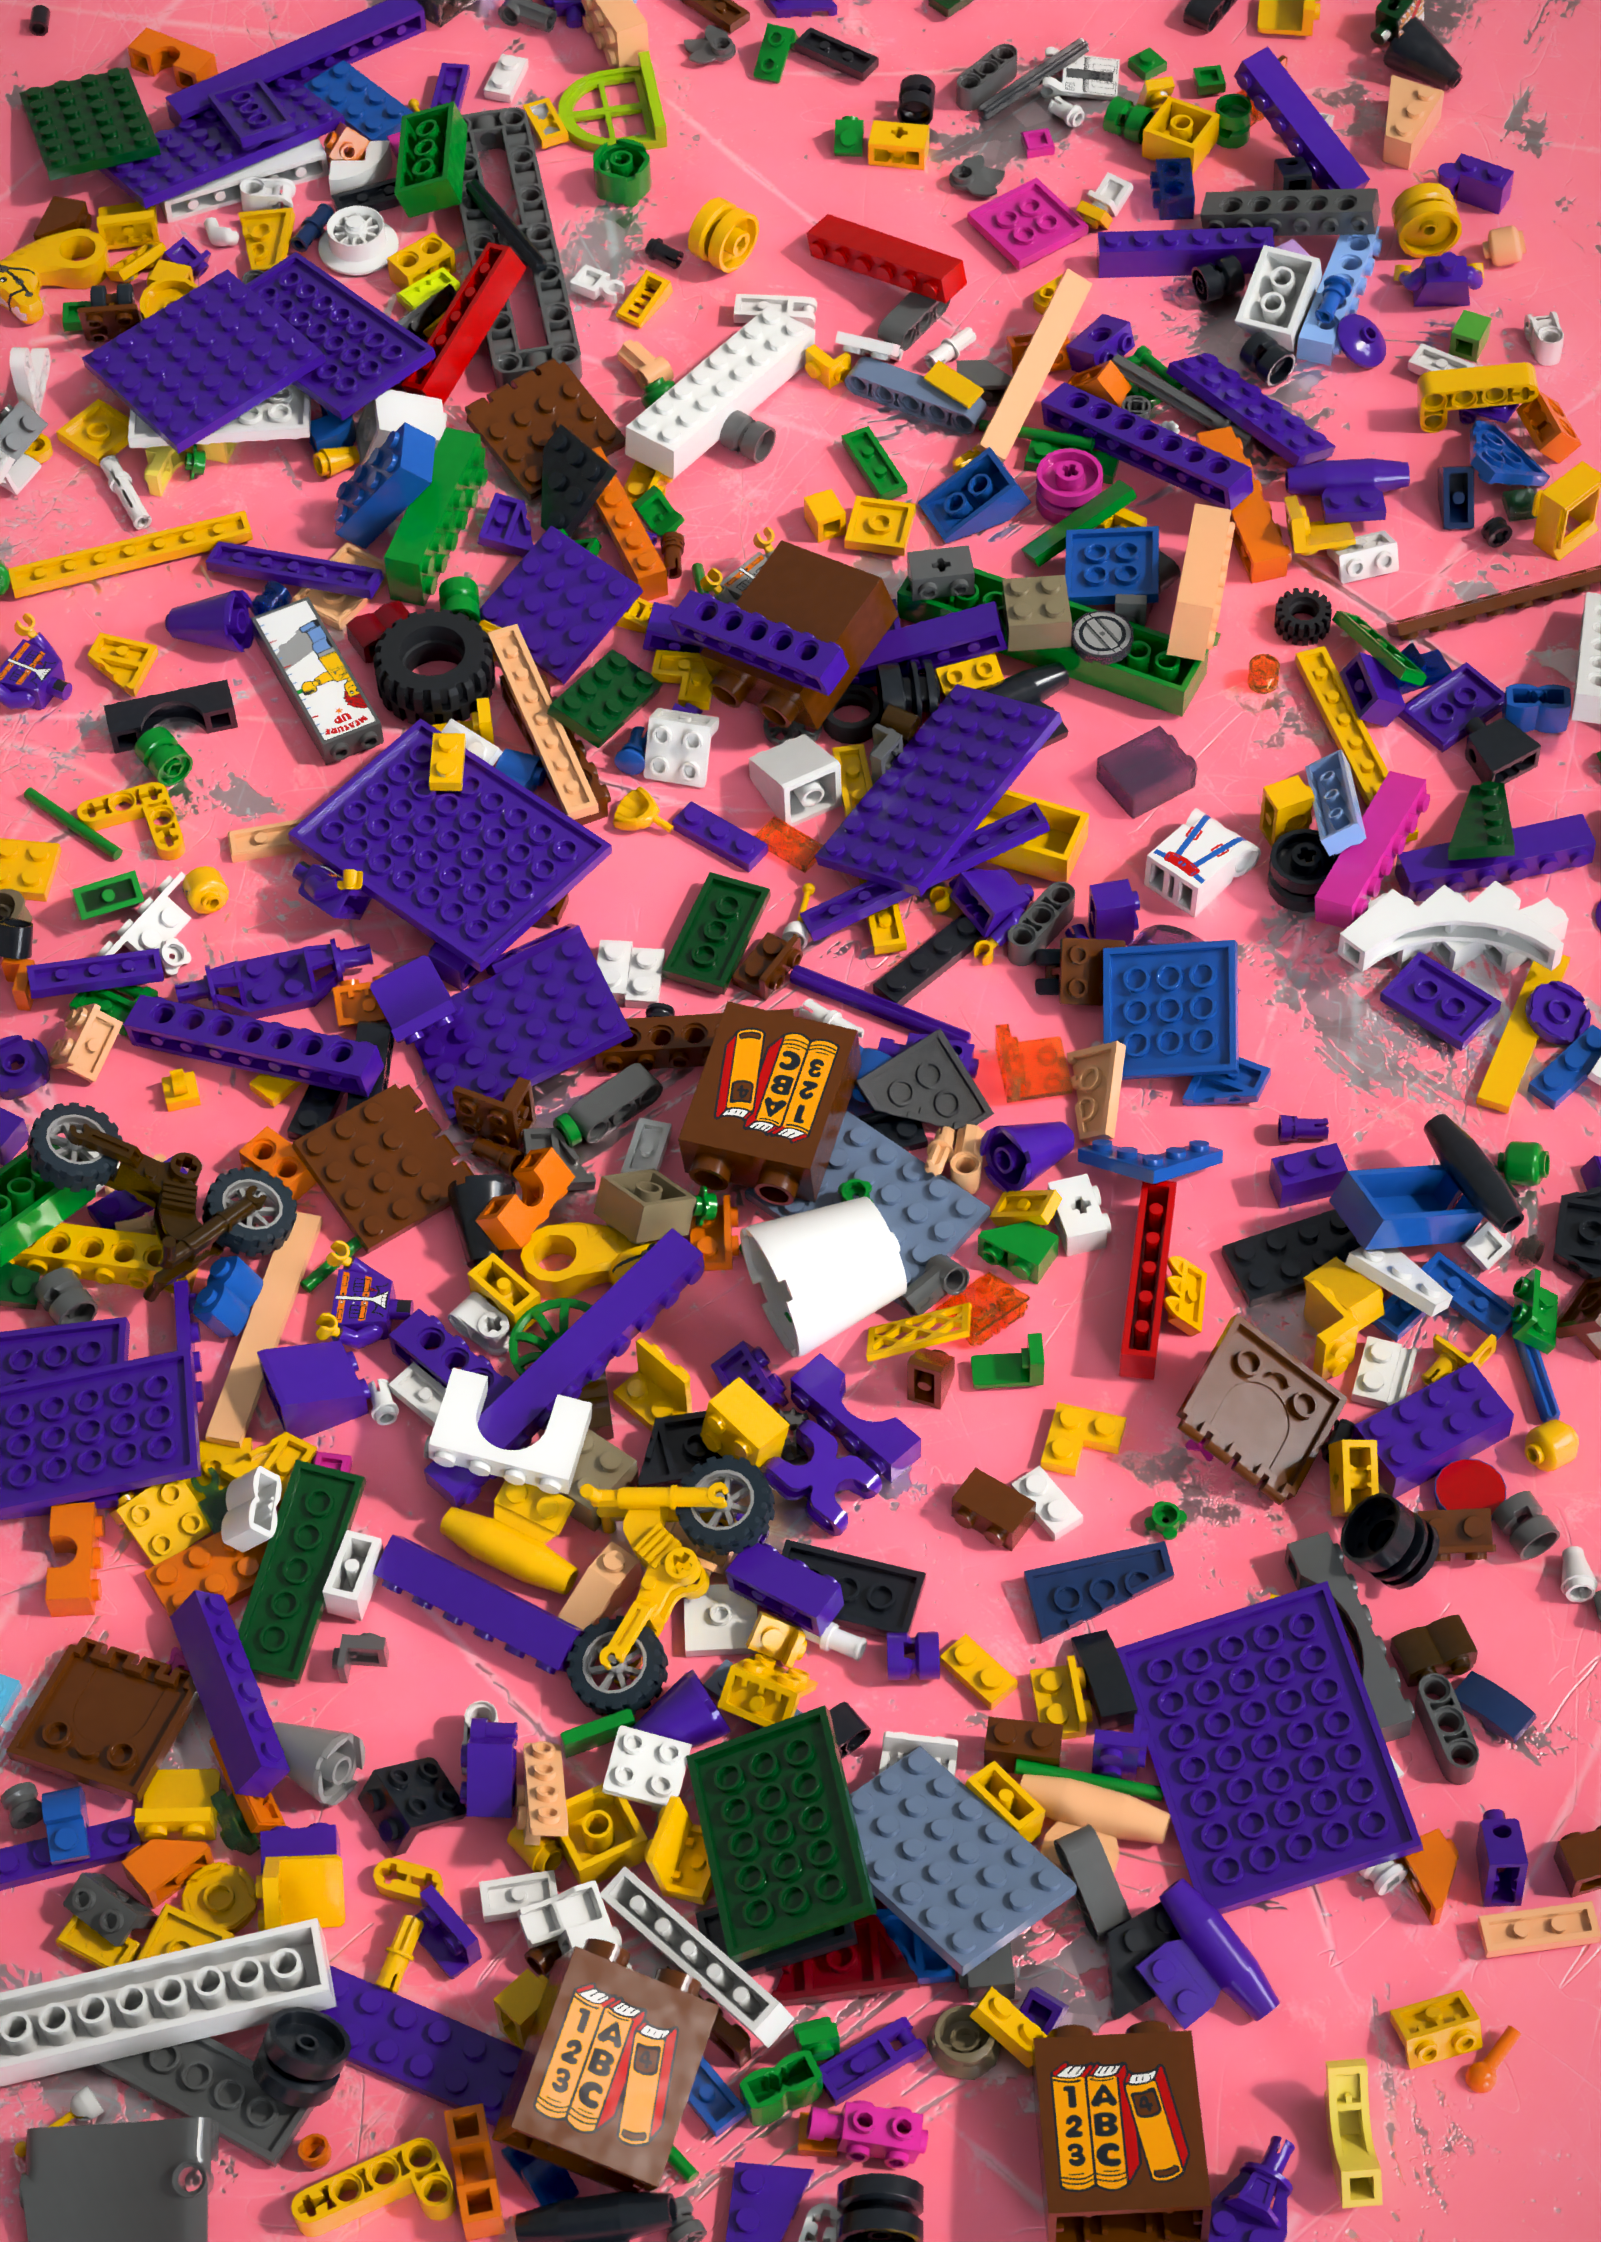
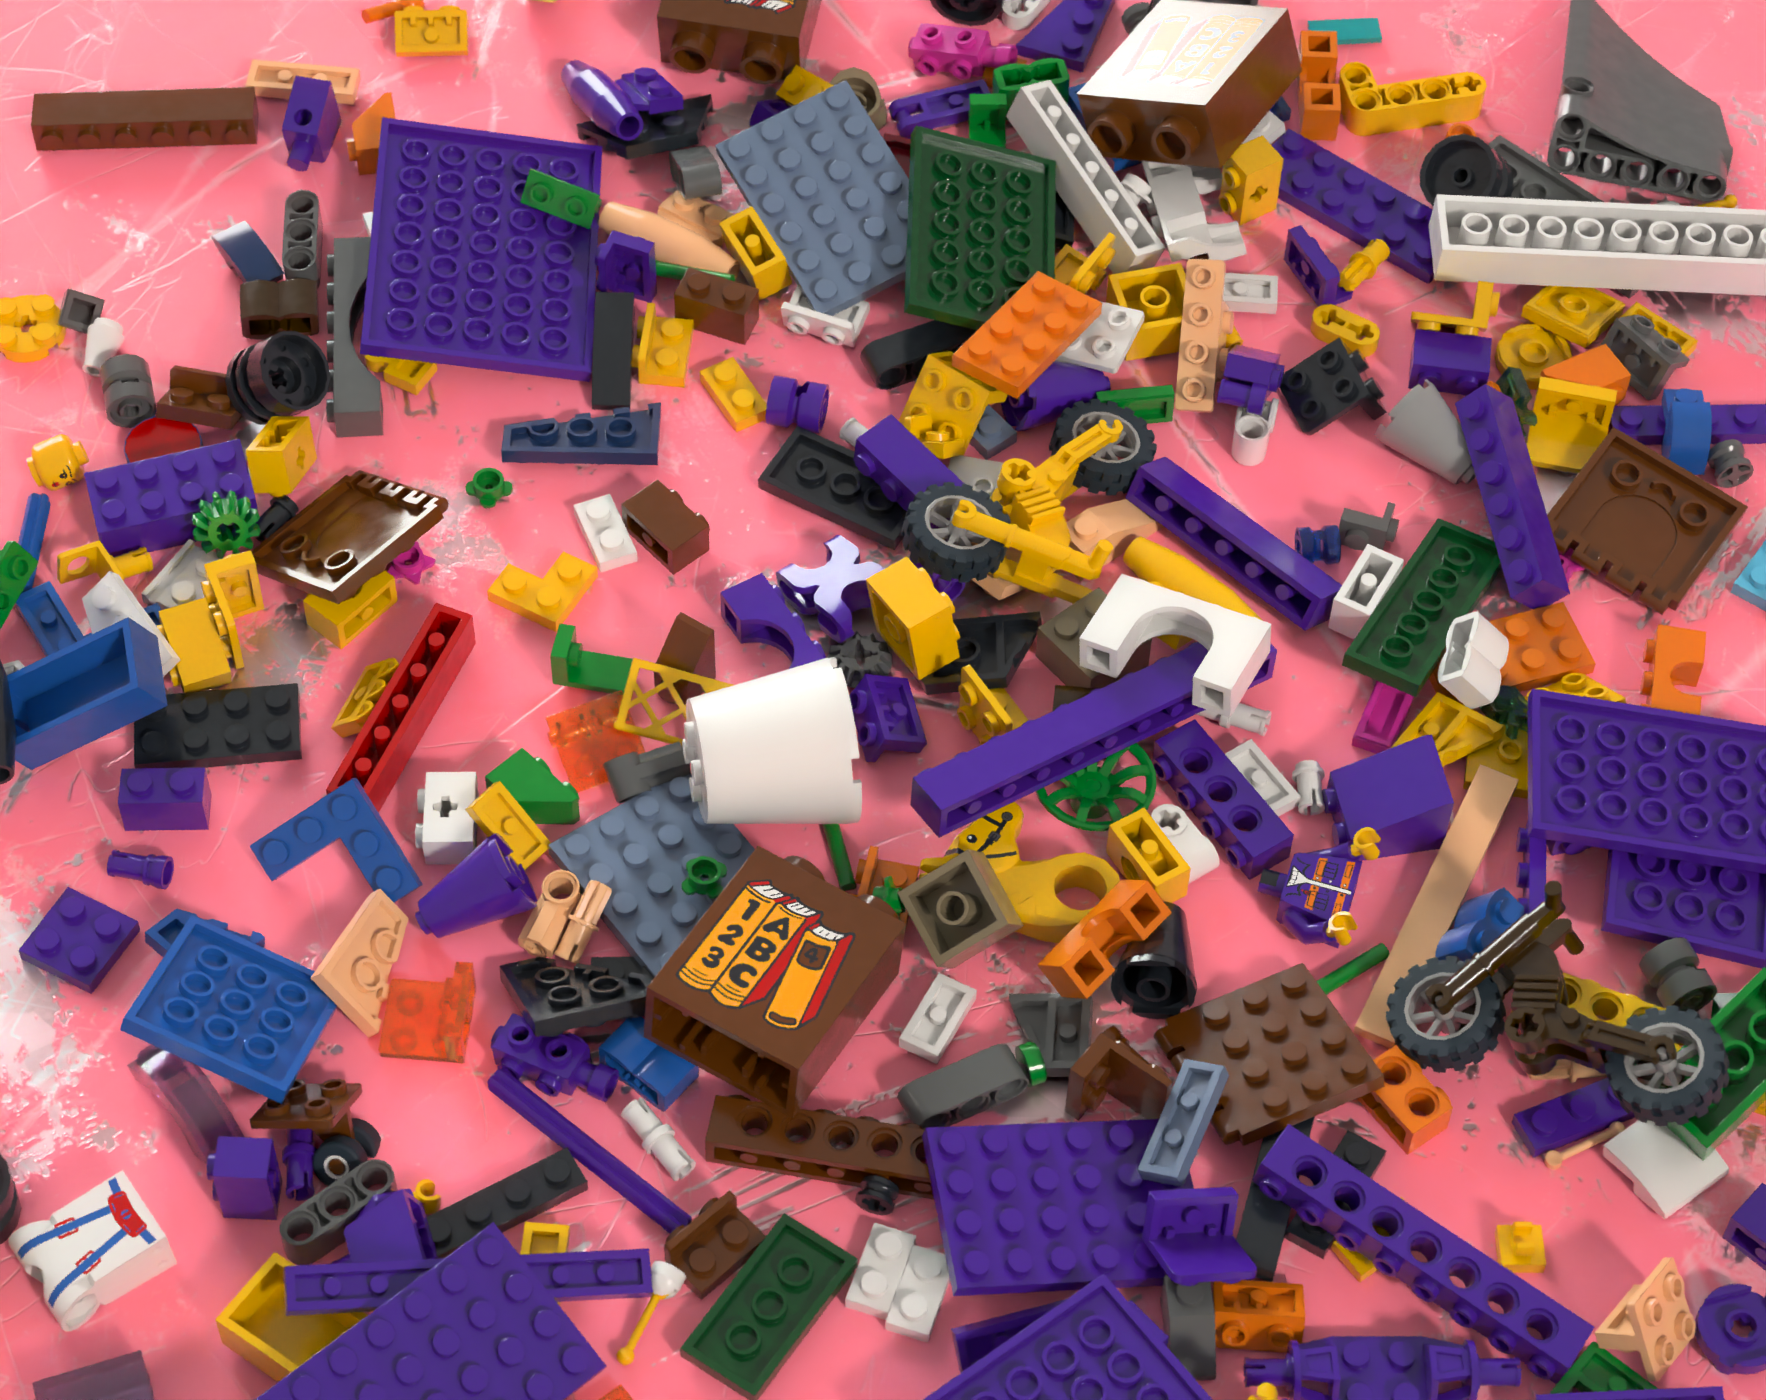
camera: 170 degrees left, 0 degrees up
none -> dark purple plate [18,887,140,994]
none -> green gear [192,490,260,559]
none -> green hinge [520,168,602,229]
none -> orange plate [952,271,1102,399]
none -> white plate [1121,173,1152,205]
none -> sand blue plate [1138,1059,1229,1187]
none -> clear blue wheel [1294,525,1341,565]

